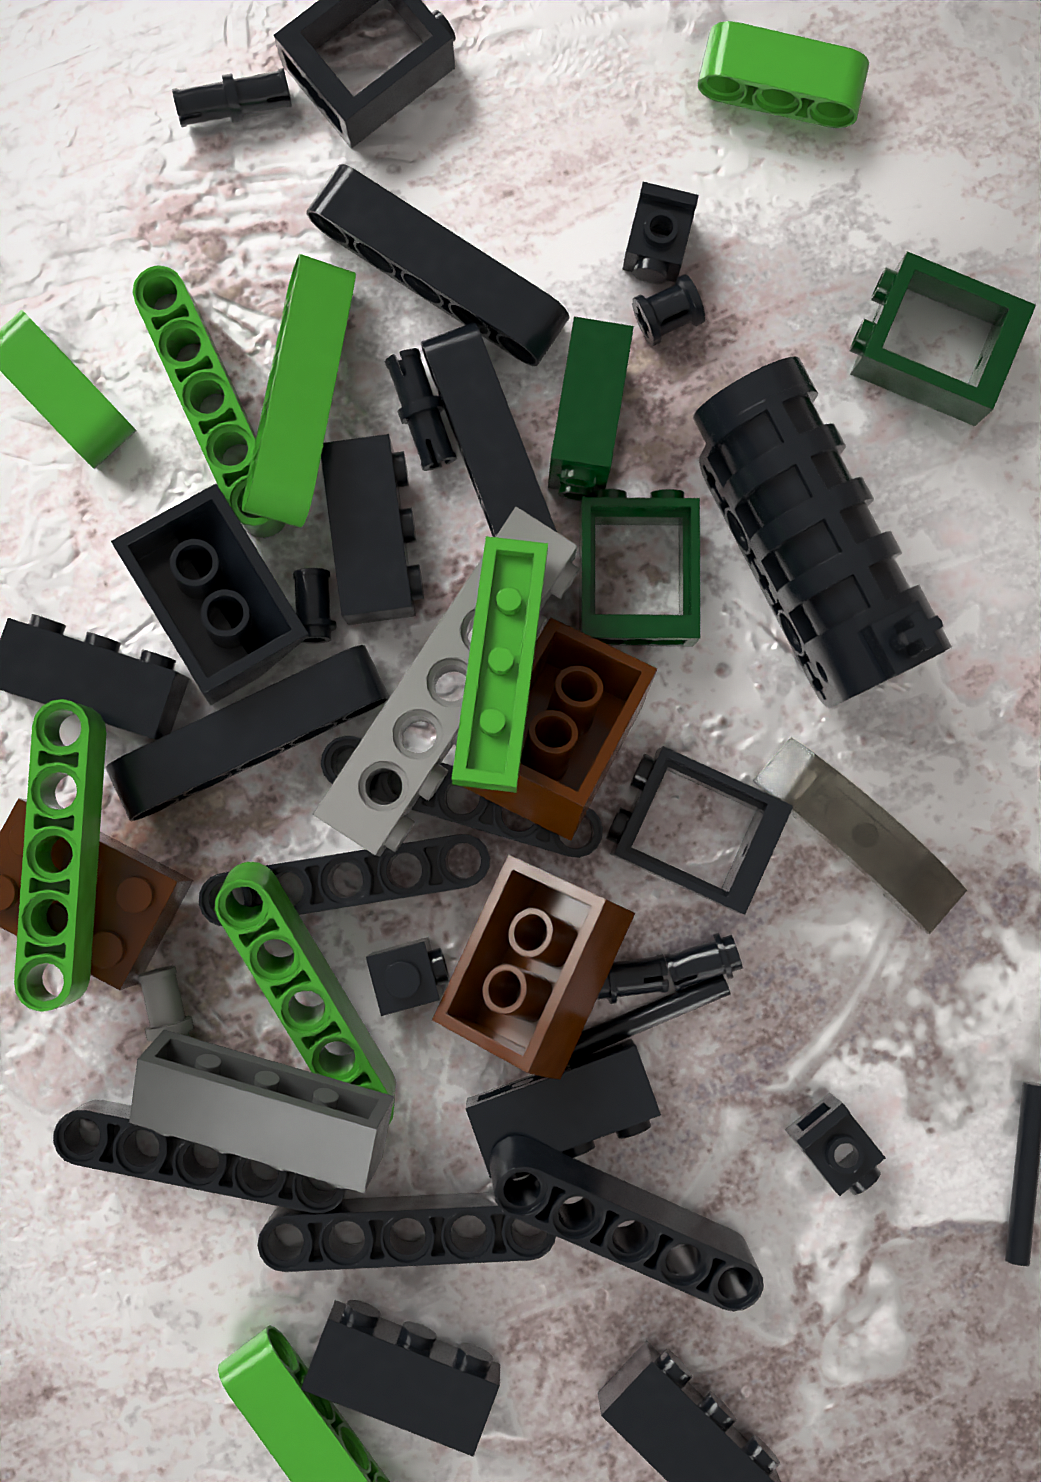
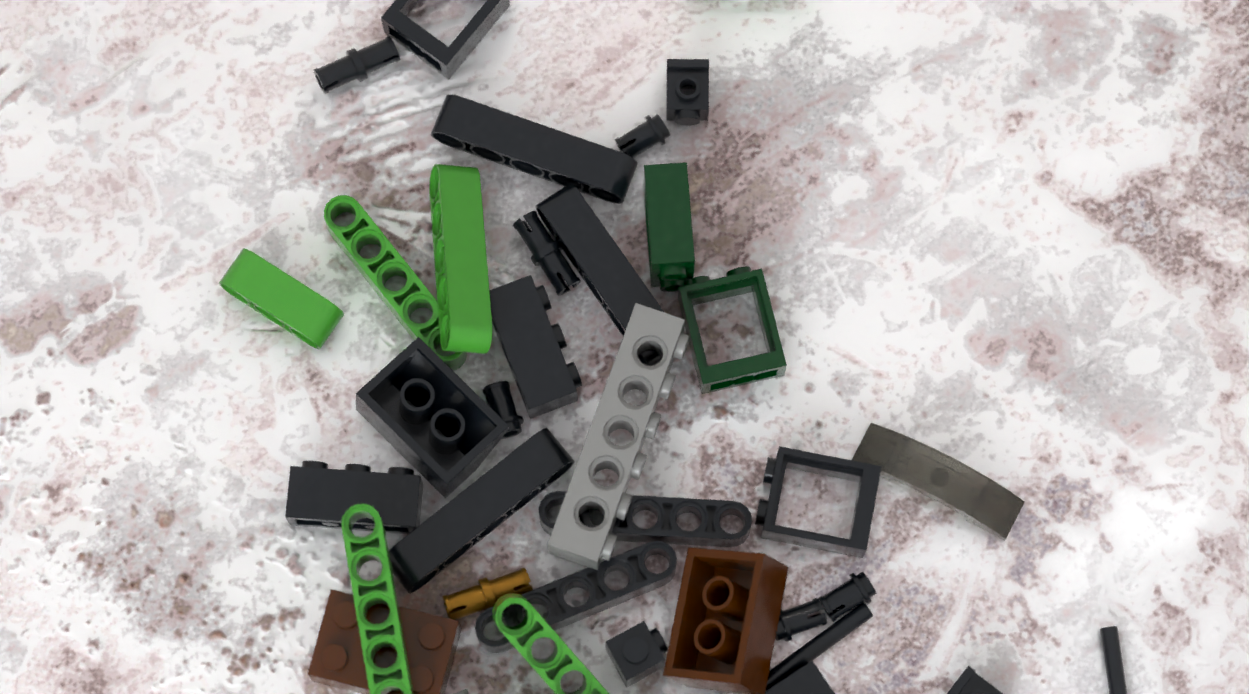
camera: 10 degrees left, 10 degrees down
bright green plate [451,536,548,793] -> none
reddish brown brick [462,617,658,841] -> none
black bush [632,274,705,347] -> none
black piece [693,356,952,708] -> none
dark green window [849,251,1036,426] -> none
none -> pearl gold pin [442,567,533,620]
none -> black pin [614,114,671,158]

